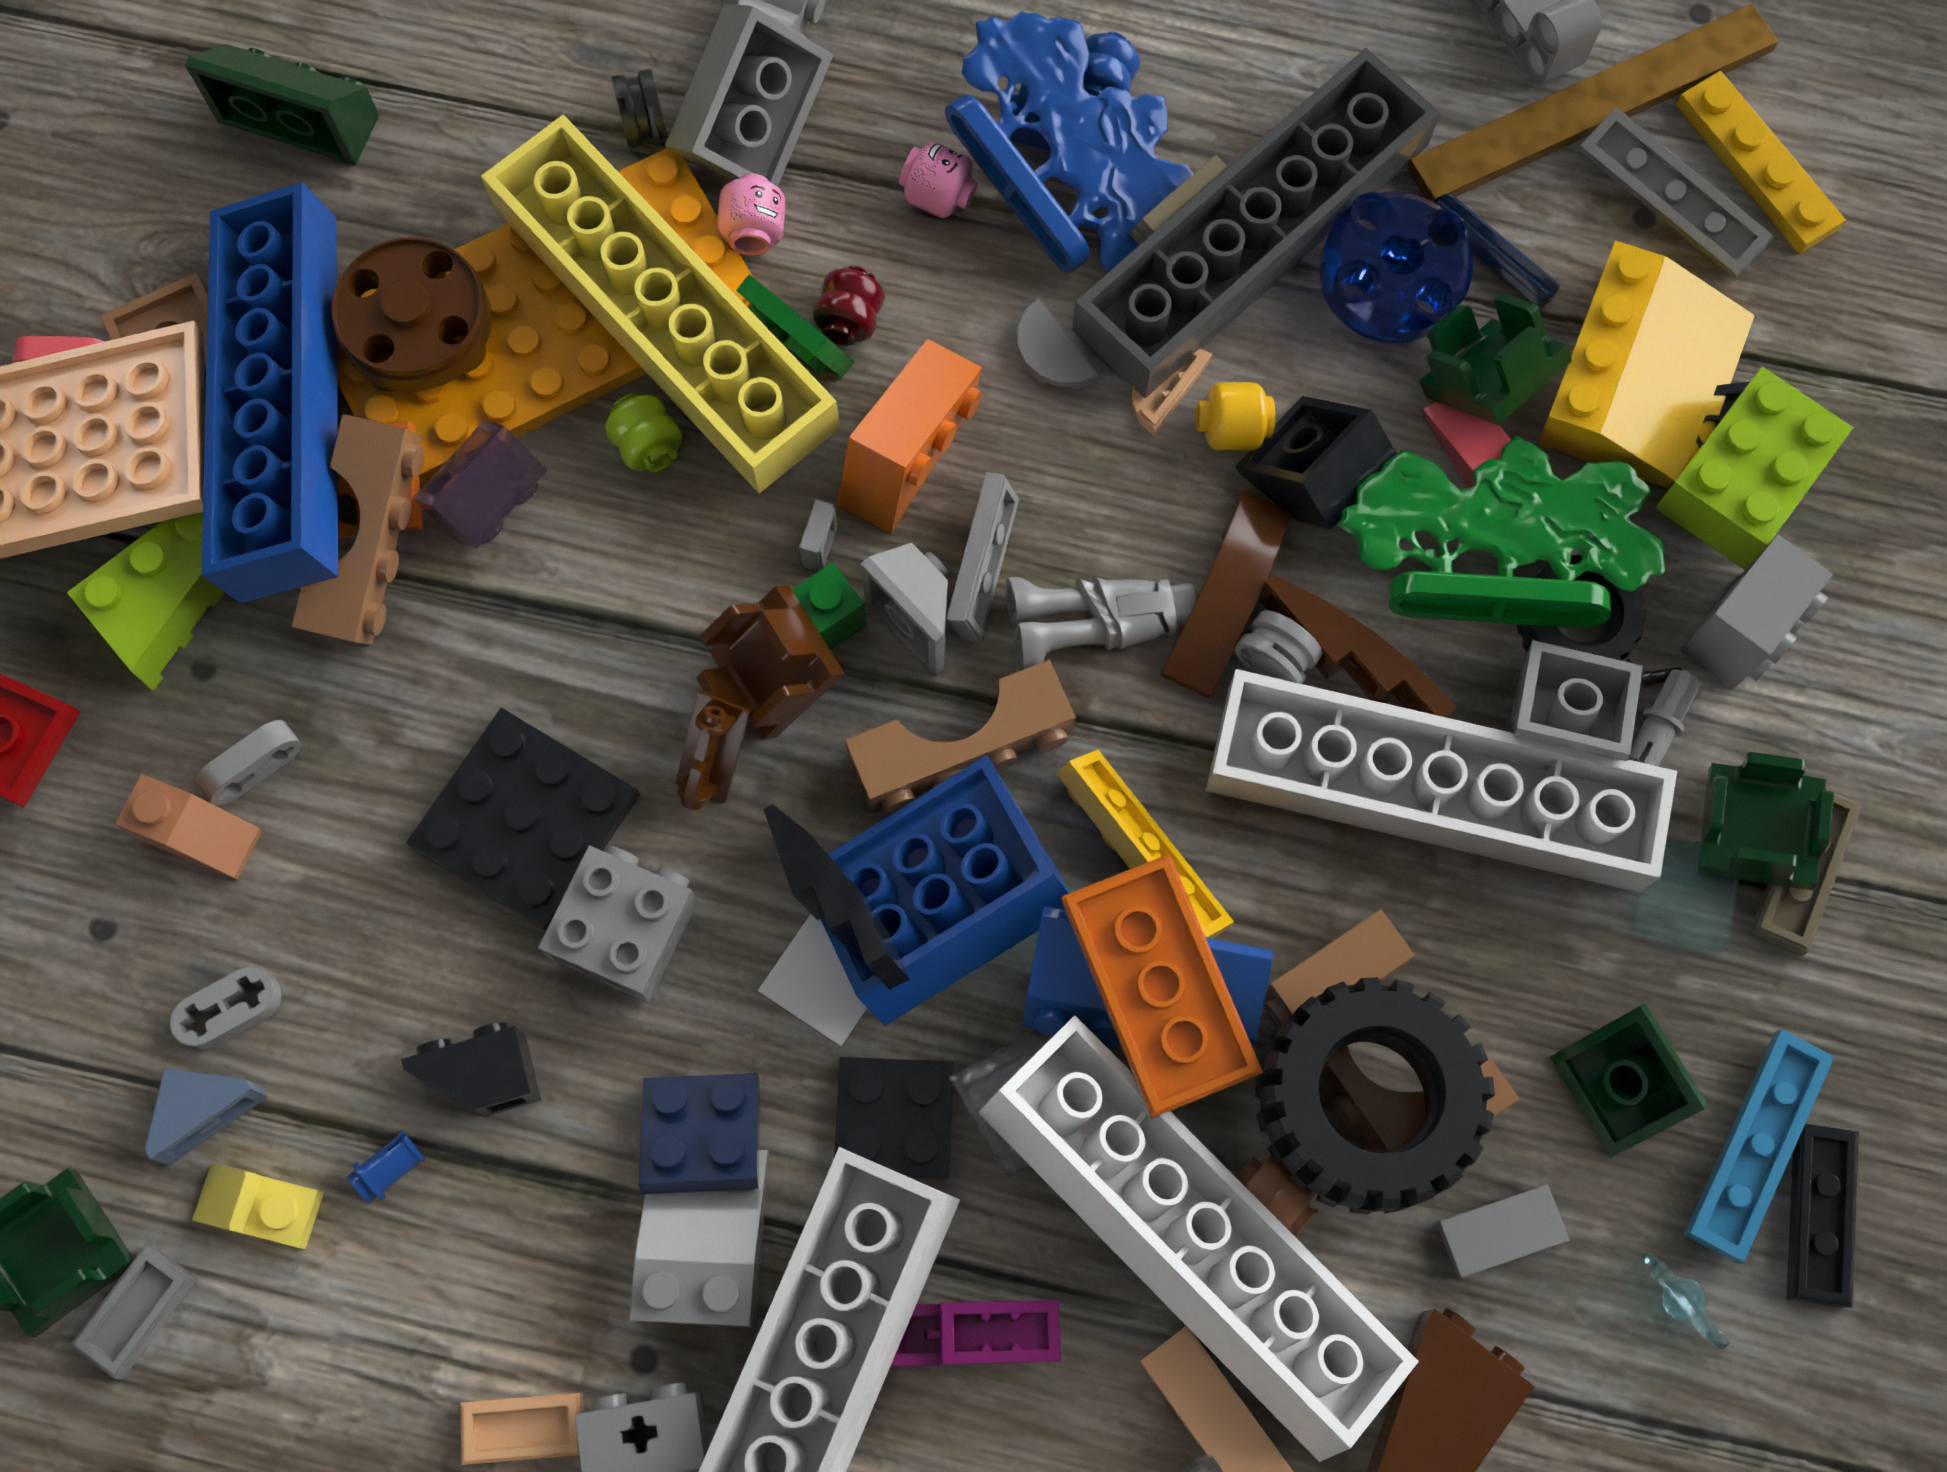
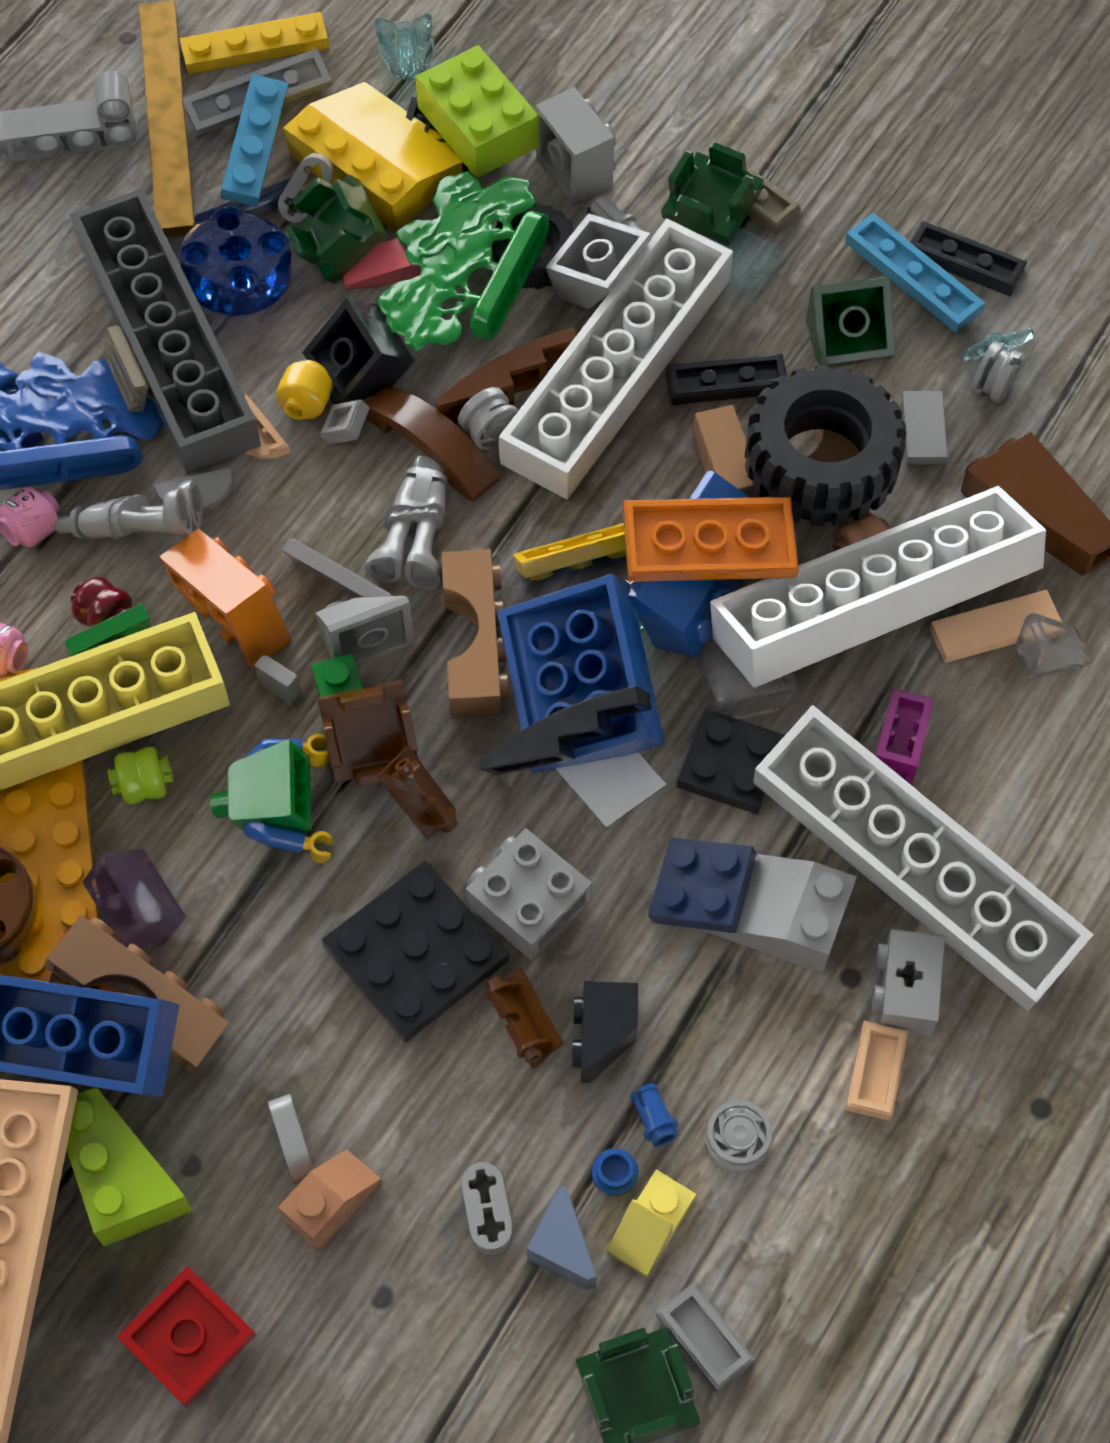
camera: 70 degrees left, 10 degrees down
none -> light grey piece [55,480,203,540]
none -> torso [210,734,333,863]
none -> dark azure plate [220,74,288,207]
none -> light grey beam [278,153,334,222]
none -> light grey tile [320,400,370,445]
none -> clear light blue brick [375,13,435,81]
none -> reddish brown hinge [485,967,564,1069]
none -> blue plate [592,1149,639,1196]
none -> black tile [666,354,787,405]
none -> light grey wheel [705,1100,772,1174]
none -> light grey wheel [970,341,1024,404]

